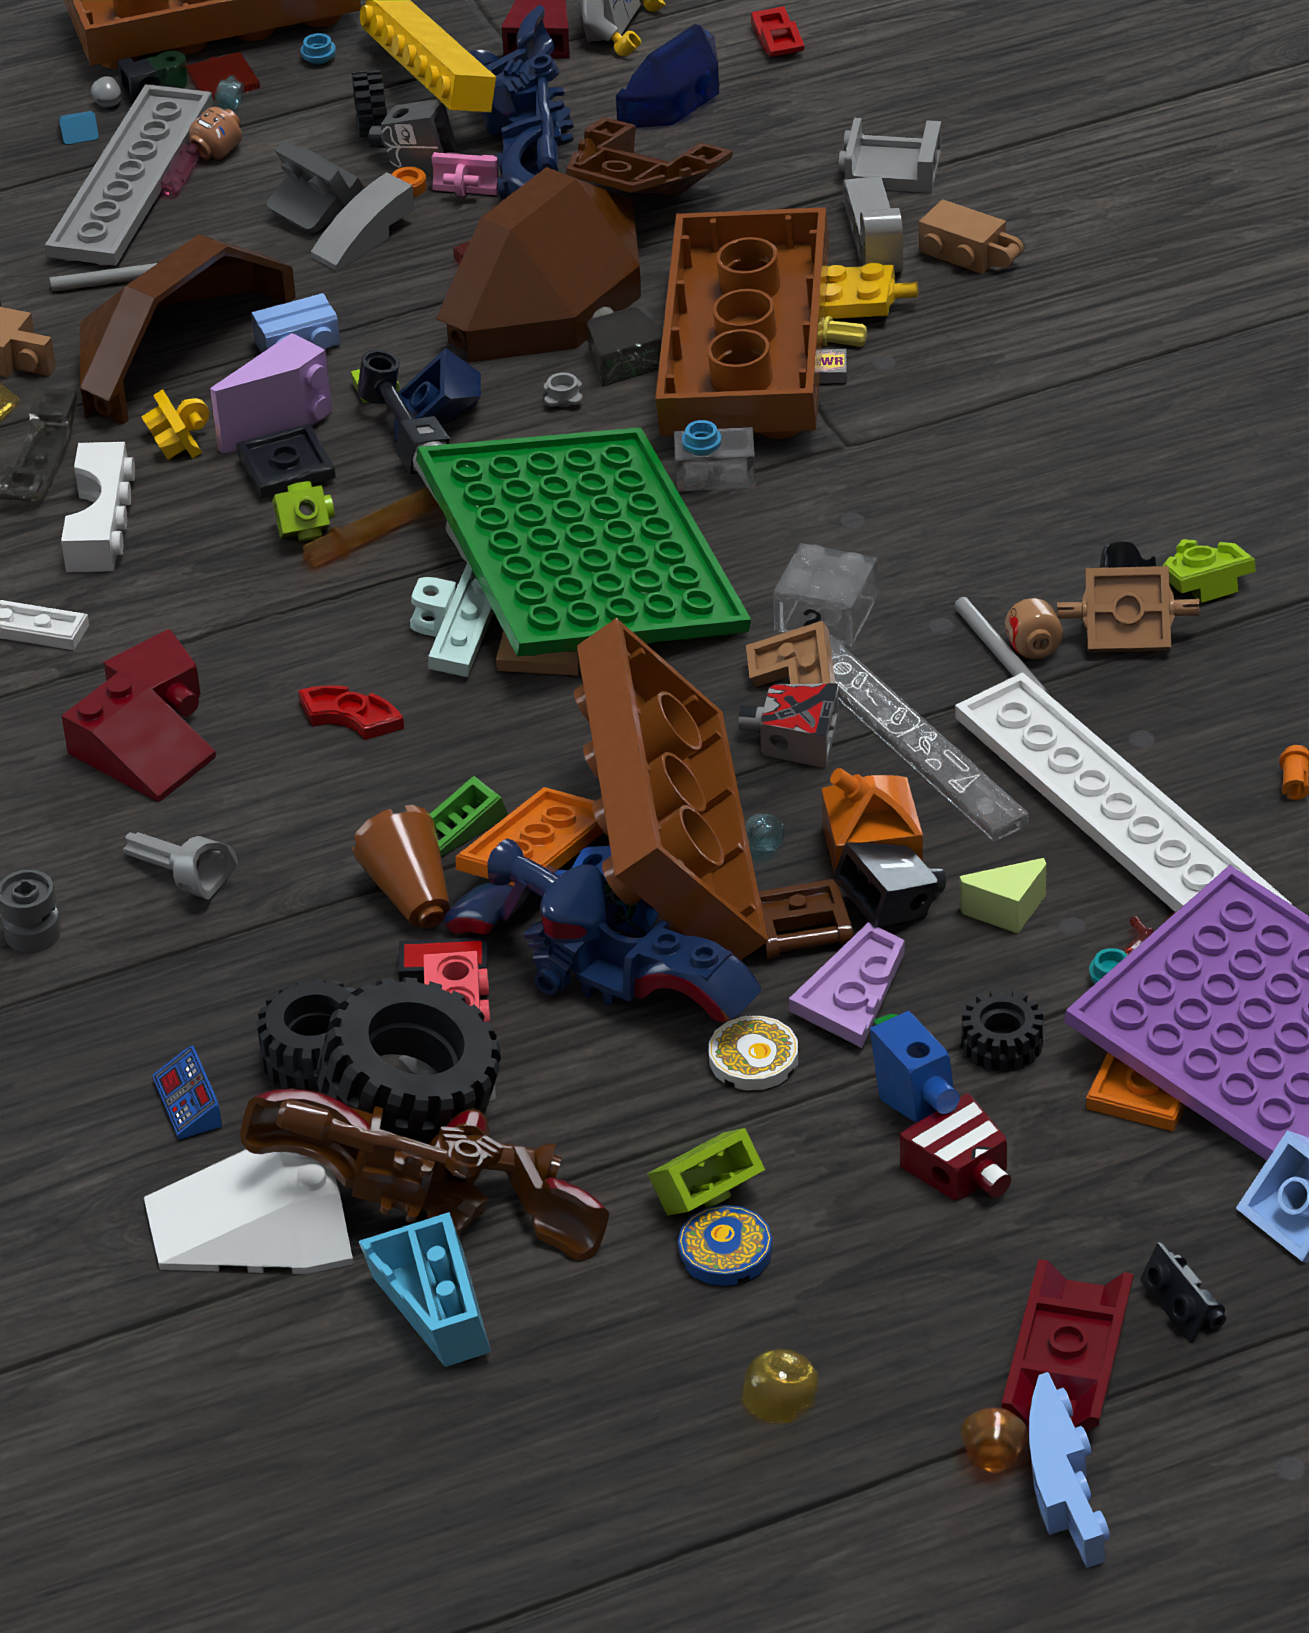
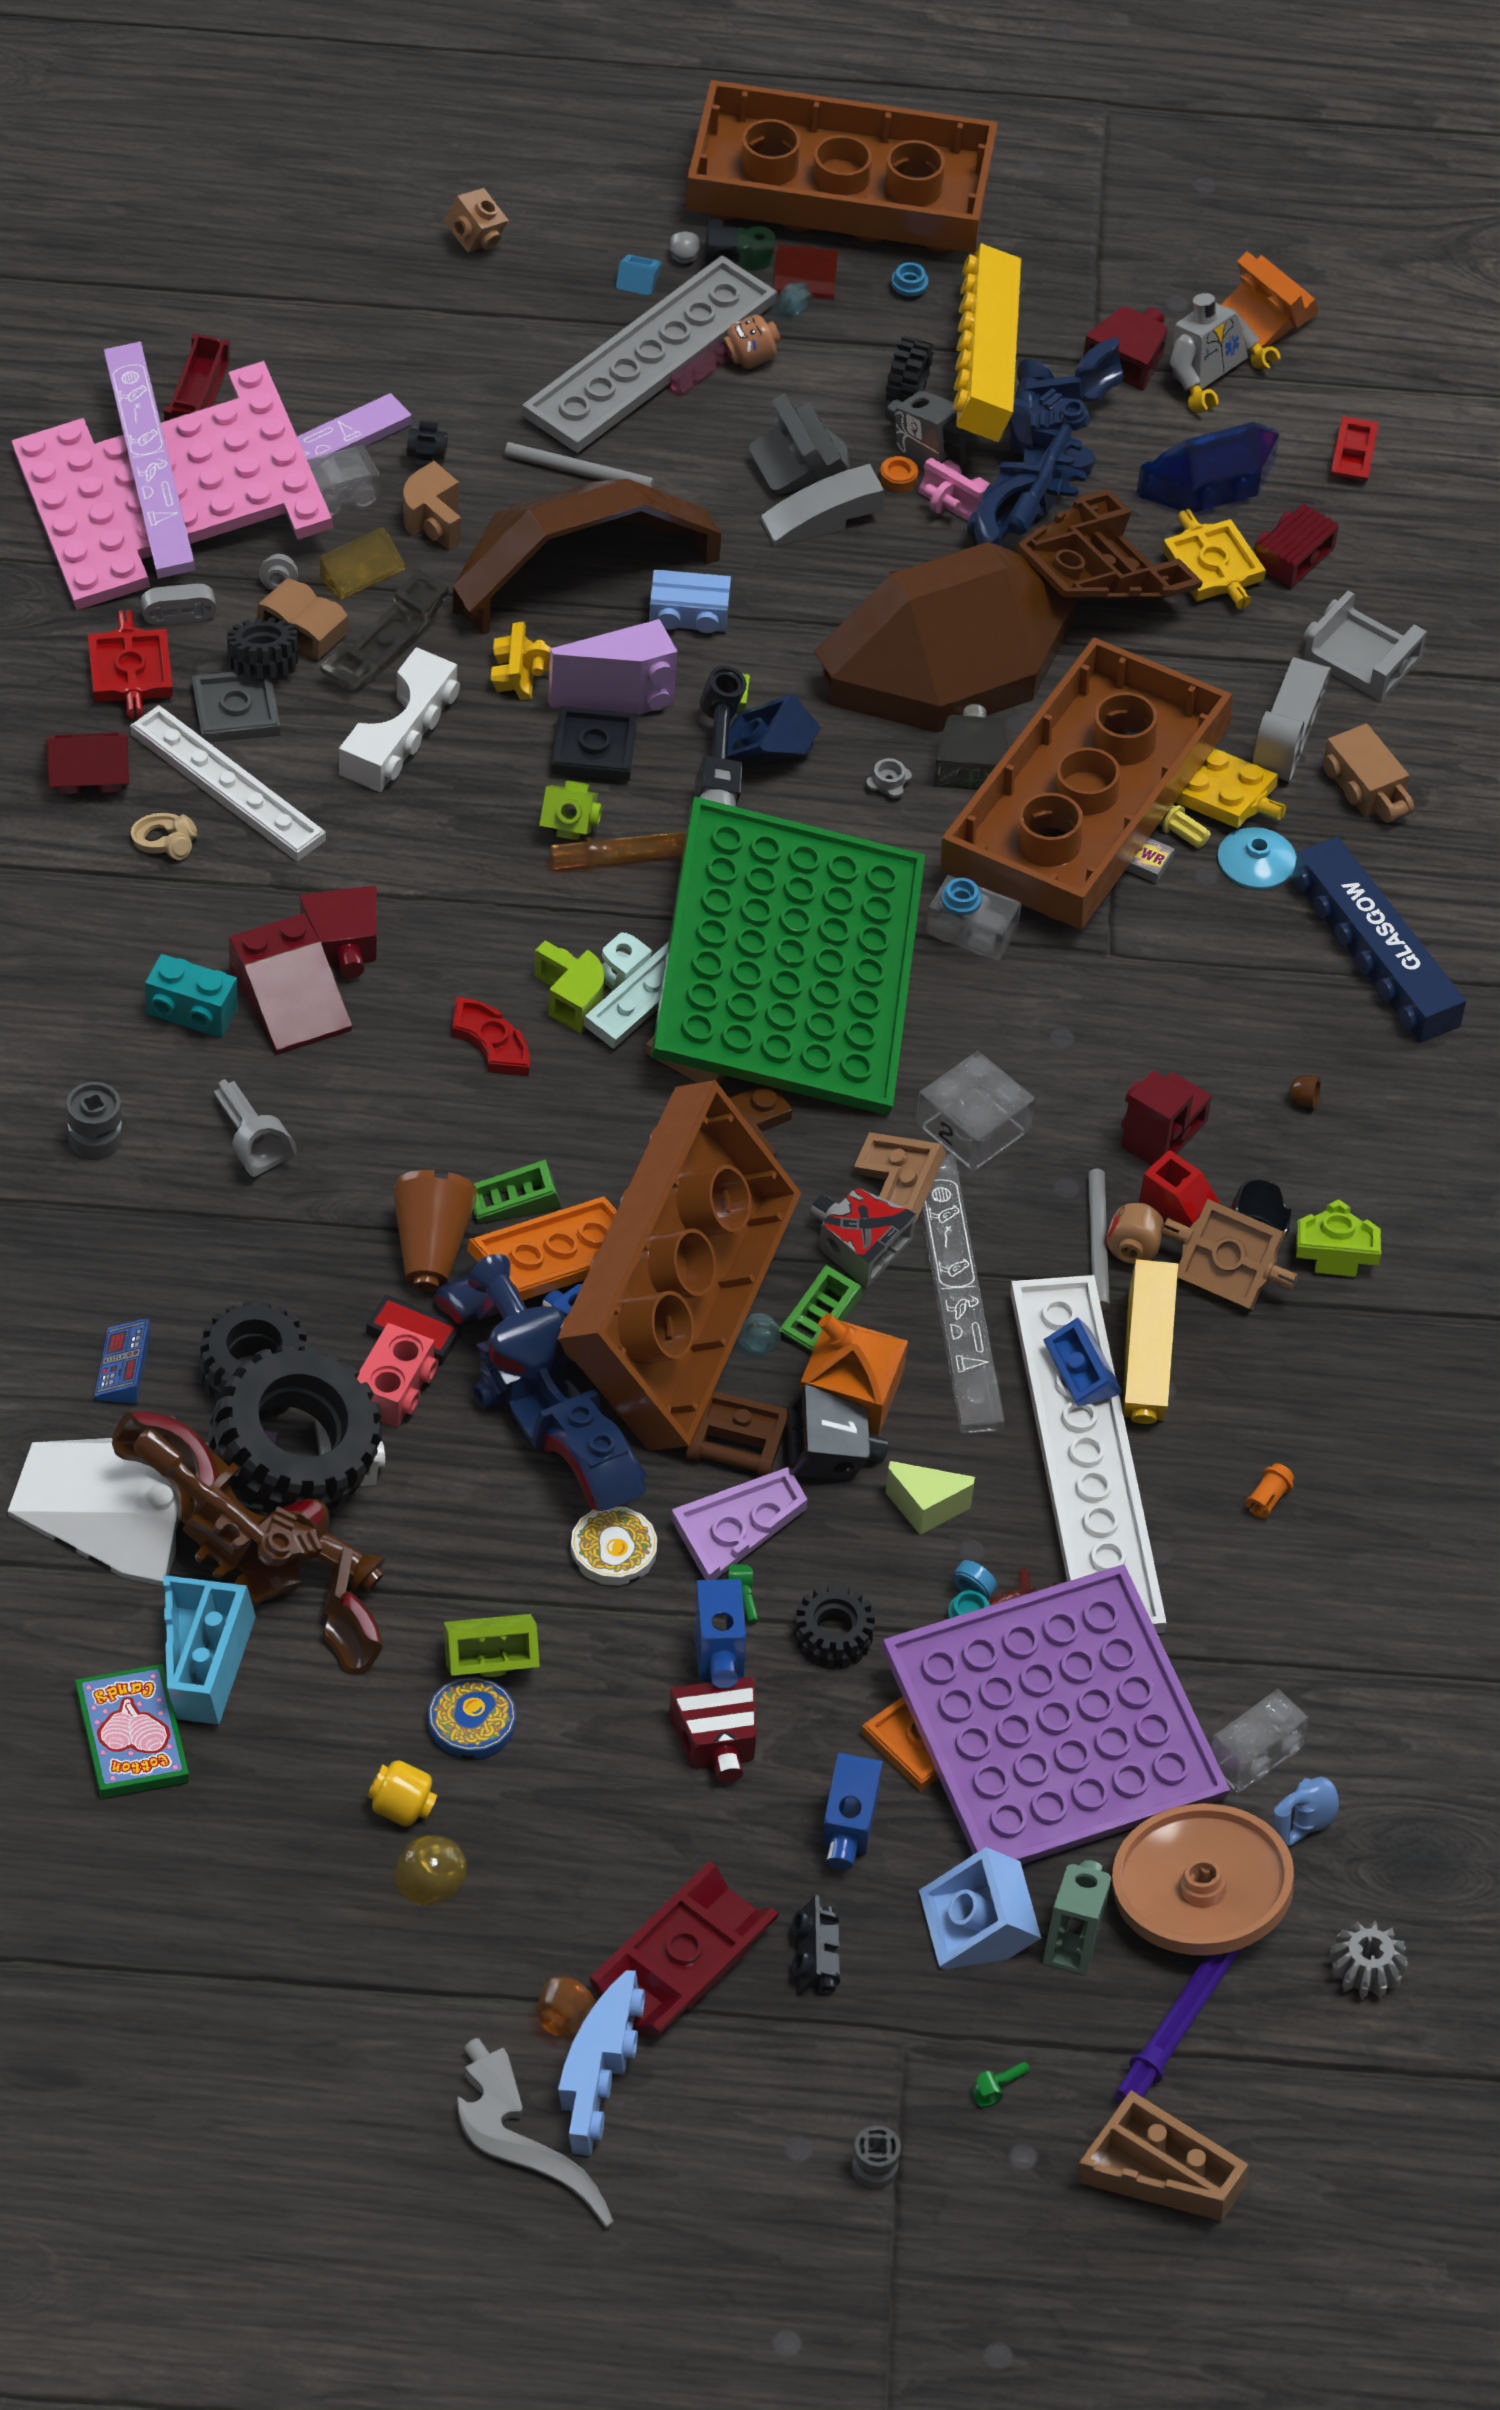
camera: 20 degrees right, 10 degrees up
none -> tile [75,1664,189,1799]
none -> teal brick [145,954,238,1038]
none -> yellow head [367,1760,437,1827]
none -> light grey piece [457,2038,613,2229]
none -> lime brick [534,940,604,1034]
none -> bright green slope [779,1265,862,1353]
none -> blue torso [822,1752,883,1869]
none -> dark azure tile [952,1560,997,1600]
none -> blue slope [1043,1317,1123,1407]
none -> dark red brick [1121,1070,1212,1165]
none -> yellow slope [1122,1259,1178,1424]
none -> red slope [1139,1150,1221,1232]
none -> yellow plate [1162,509,1266,609]
none -> medium azure dish [1217,827,1296,890]
none -> dark red brick [1254,503,1339,588]
none -> reddish brown hinge [1290,1075,1321,1109]
none -> dark blue brick [1292,836,1466,1043]

